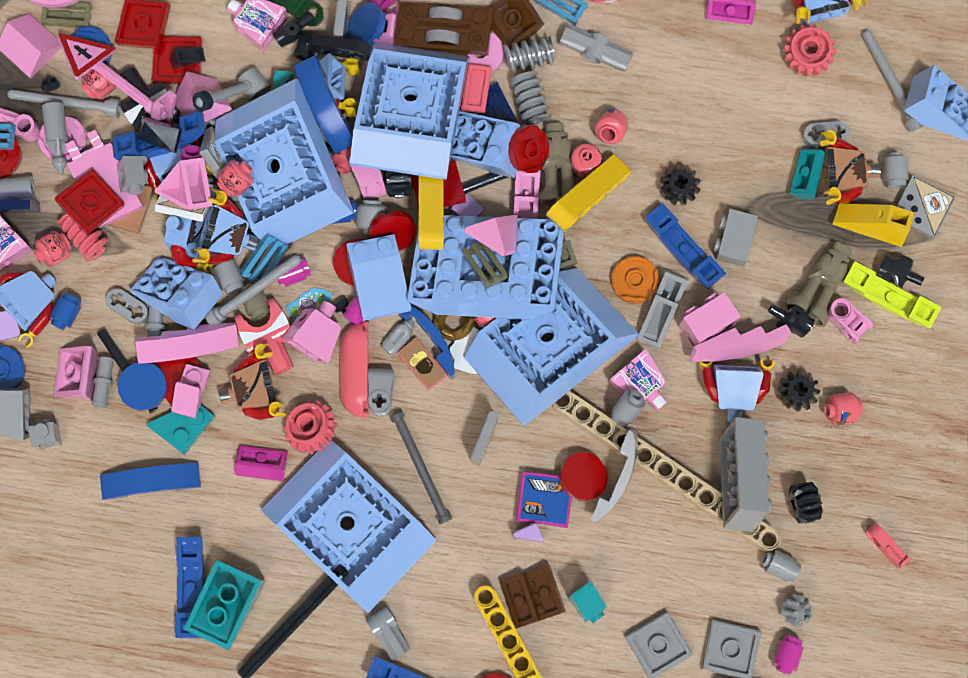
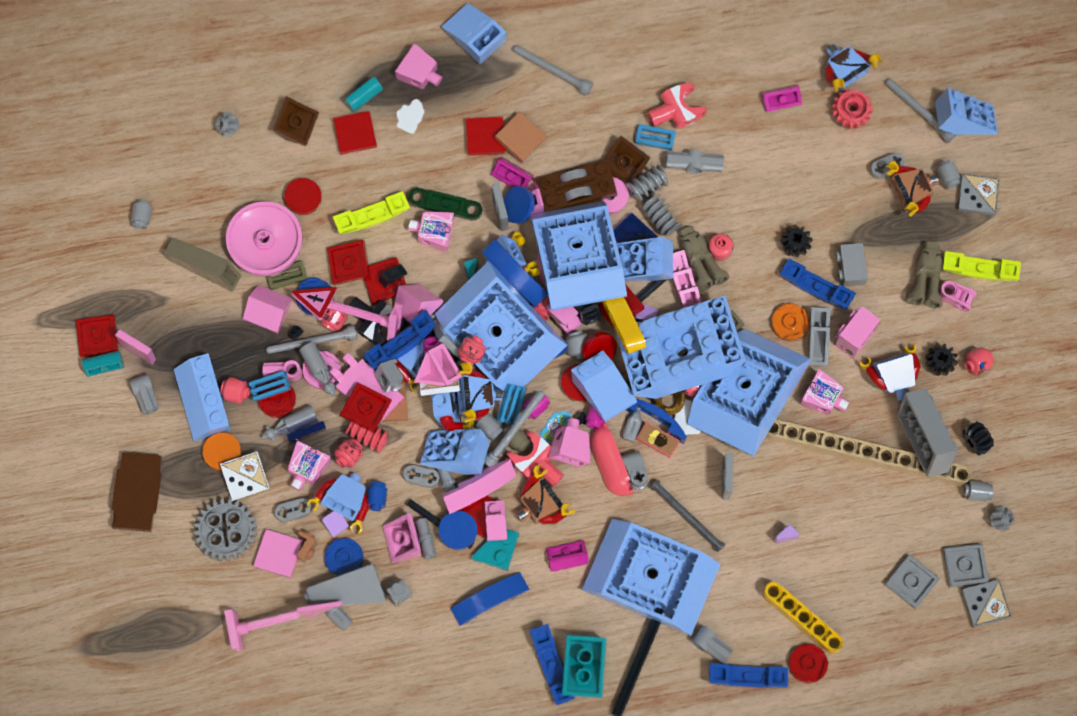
camera: 20 degrees left, 5 degrees down
slope [138,116,182,153] -> none
light grey piece [192,67,271,112] -> none
black piece [273,12,315,48] -> none
coral gear [283,400,338,454] -> none
black beam [293,32,373,61] -> none
coral tile [461,63,492,115] -> none
olive tile [462,242,508,289] -> none
bright pink slope [464,214,518,256] -> none
reddish brown slope [500,565,566,629] -> none
red tile [508,125,549,173] -> none
slope [515,472,572,528] -> none
yellow beam [546,154,632,232] -> none
red tile [559,452,608,502] -> none
teal slope [568,581,607,623] -> none
slope [591,426,638,522] -> none
coral head [595,109,629,144] -> none
light grey brick [611,390,645,426] -> none
bright pink slope [689,325,791,362] -> none
black piece [768,304,815,338] -> none
dark pink brick [773,635,804,675] -> none
teal brick [790,149,826,200] -> none
yellow slope [832,204,915,247] -> none
coral piece [865,523,911,569] -> none
black piece [877,253,925,289] -> none

